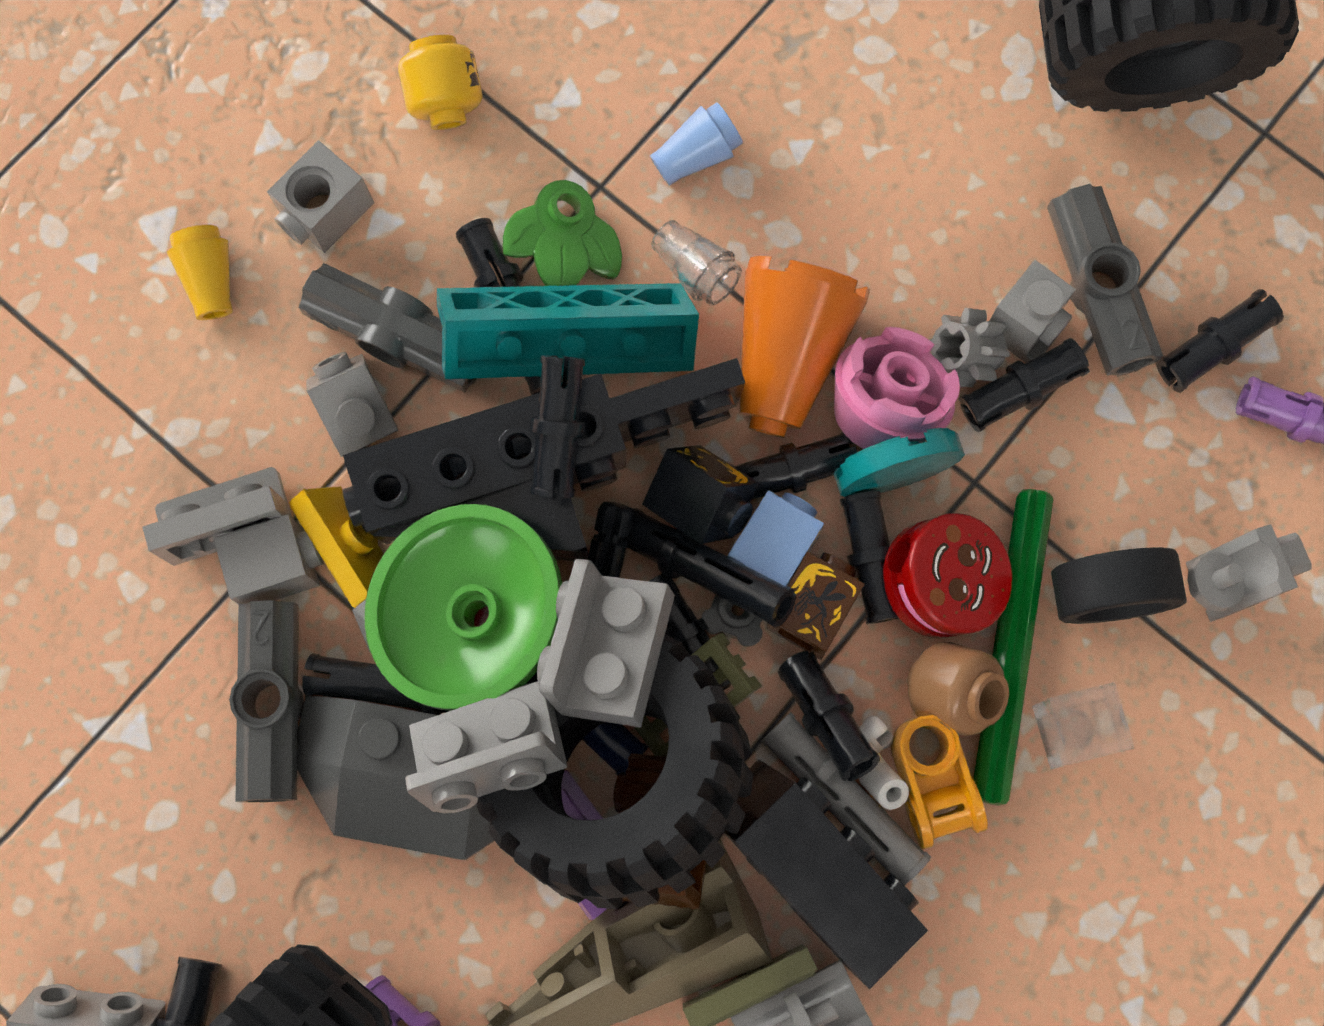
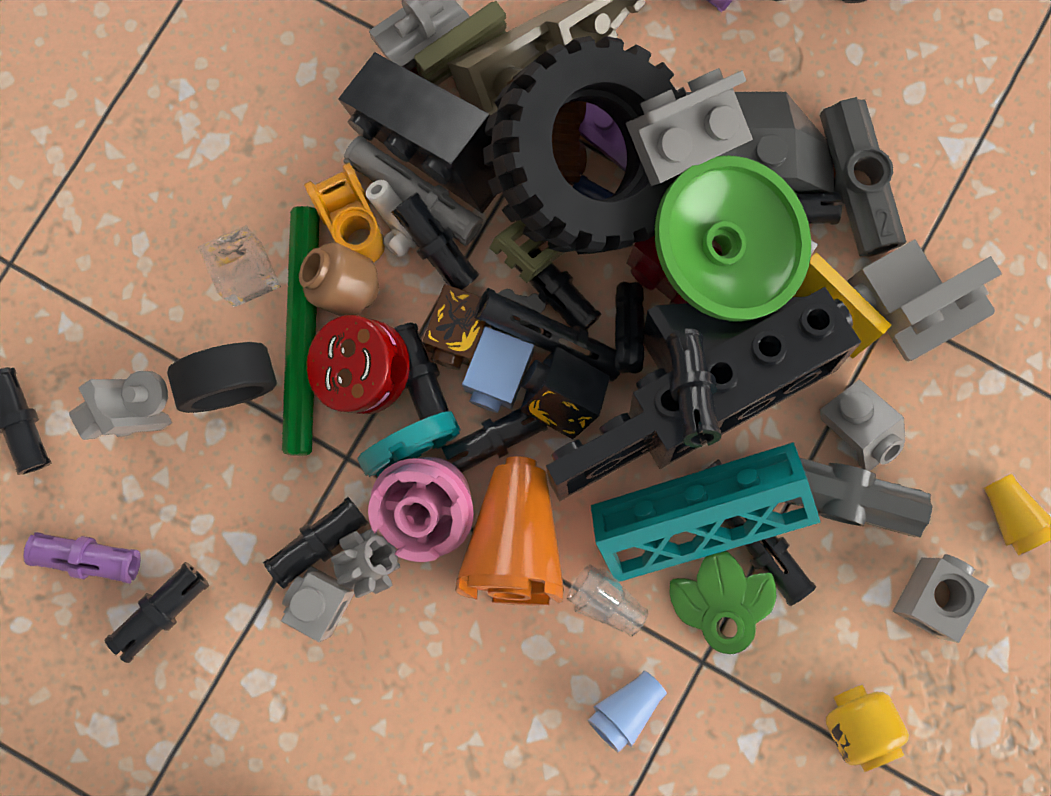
camera: 165 degrees right, 5 degrees up
light grey bracket [537,559,675,727] -> none
dark grey piece [1047,184,1163,377] -> none

